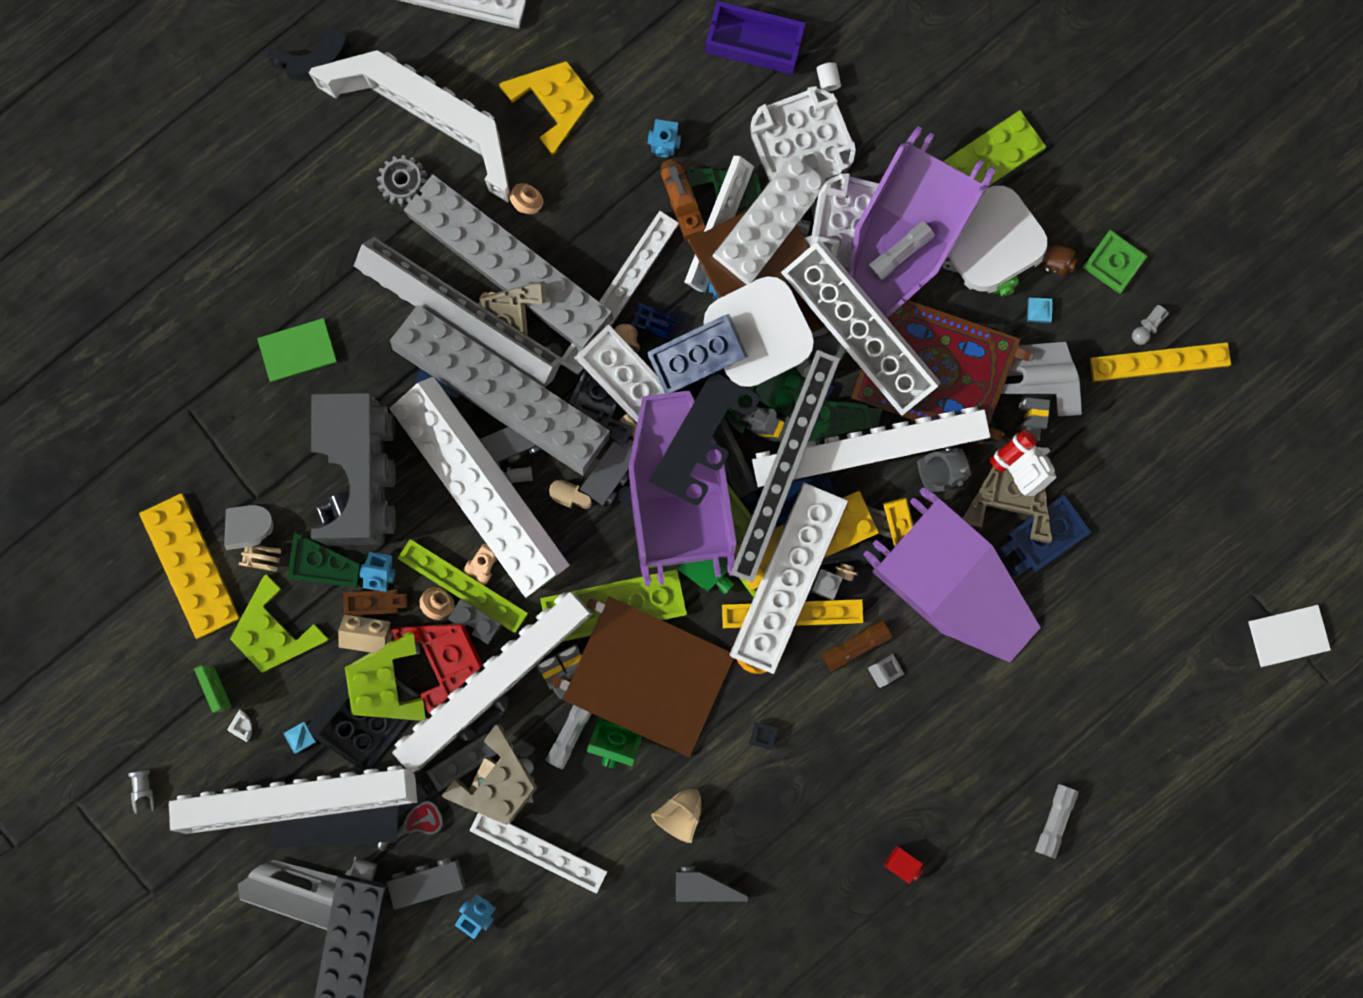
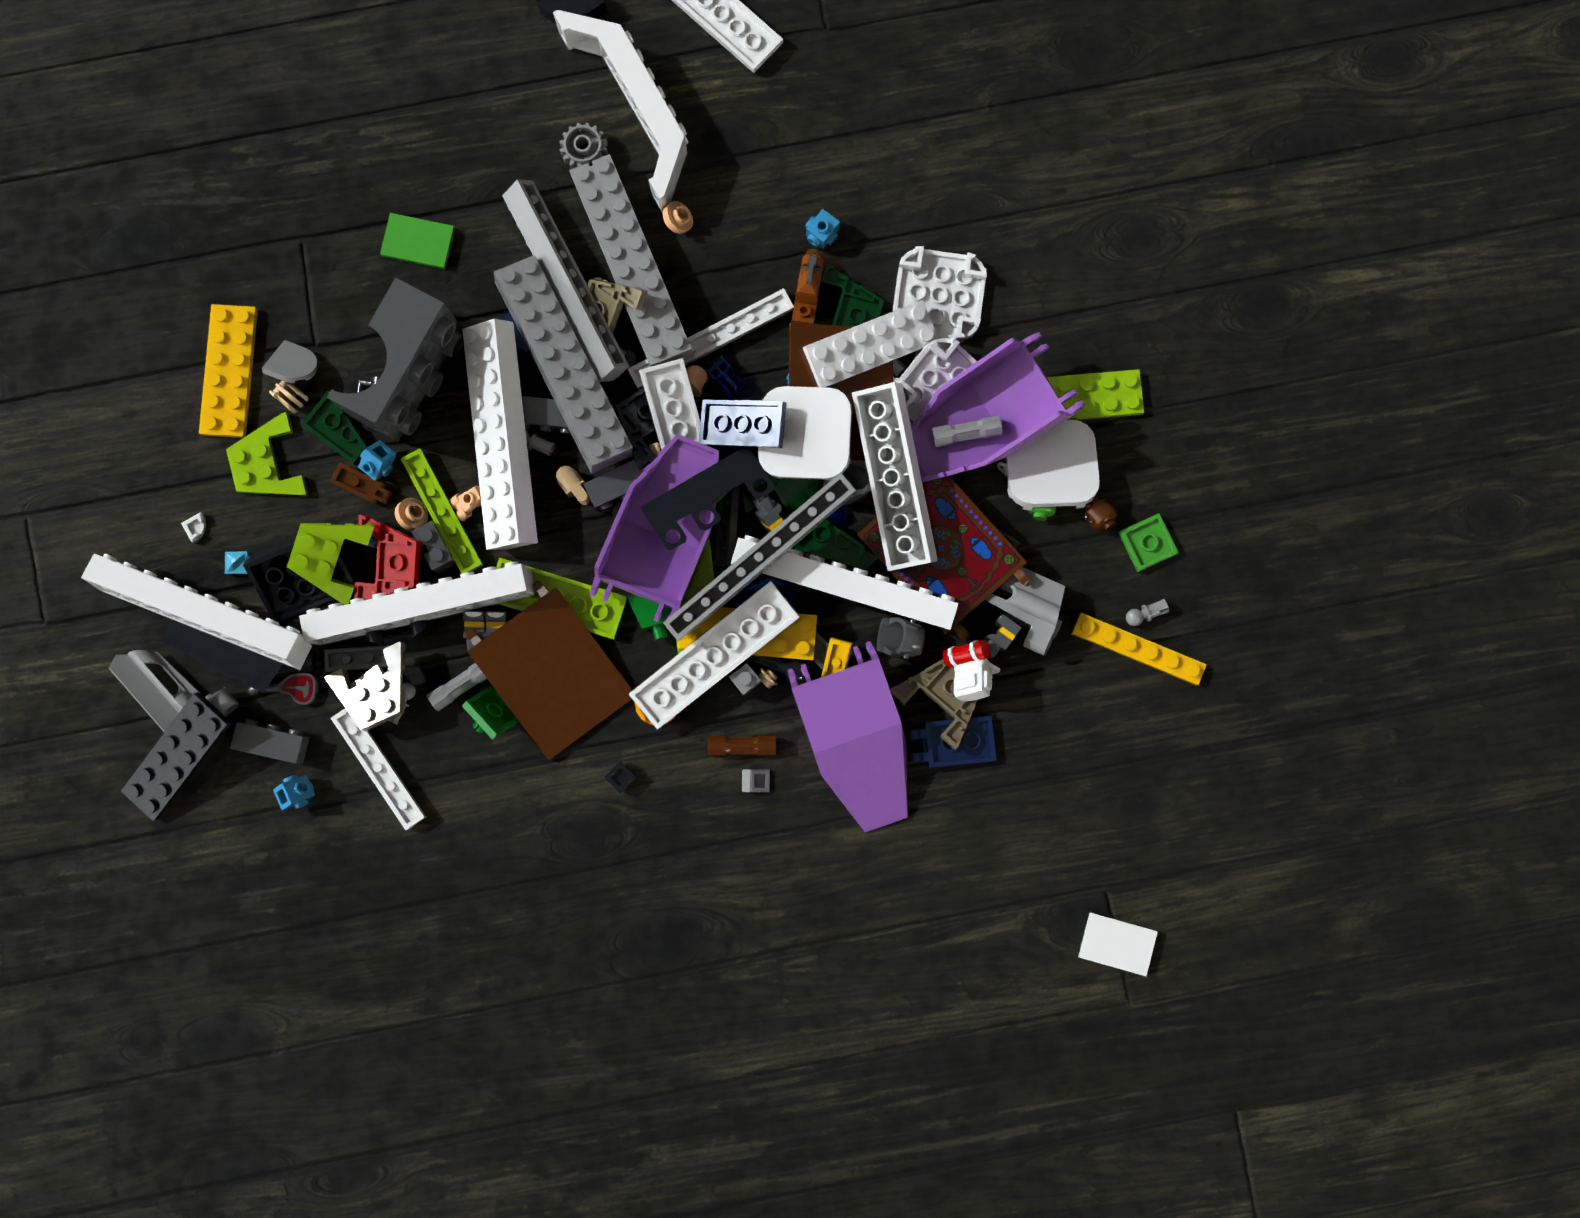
camera: 30 degrees right, 0 degrees up
light grey piece [128,770,154,814] -> none
bright green tile [194,666,232,713] -> none
tan brick [339,615,393,653] -> none
yellow wing [499,61,594,156] -> none
tan helmet [651,789,701,843] -> none
dark grey slope [676,866,748,902] -> none
white plate [685,156,754,292] -> none
dark purple piece [705,1,805,75] -> none
yellow plate [722,600,863,628] -> none
white gear [817,63,841,92] -> none
red brick [884,846,923,884] -> none
medium azure tile [1027,298,1052,323] -> none
light grey axle [1035,785,1079,859] -> none

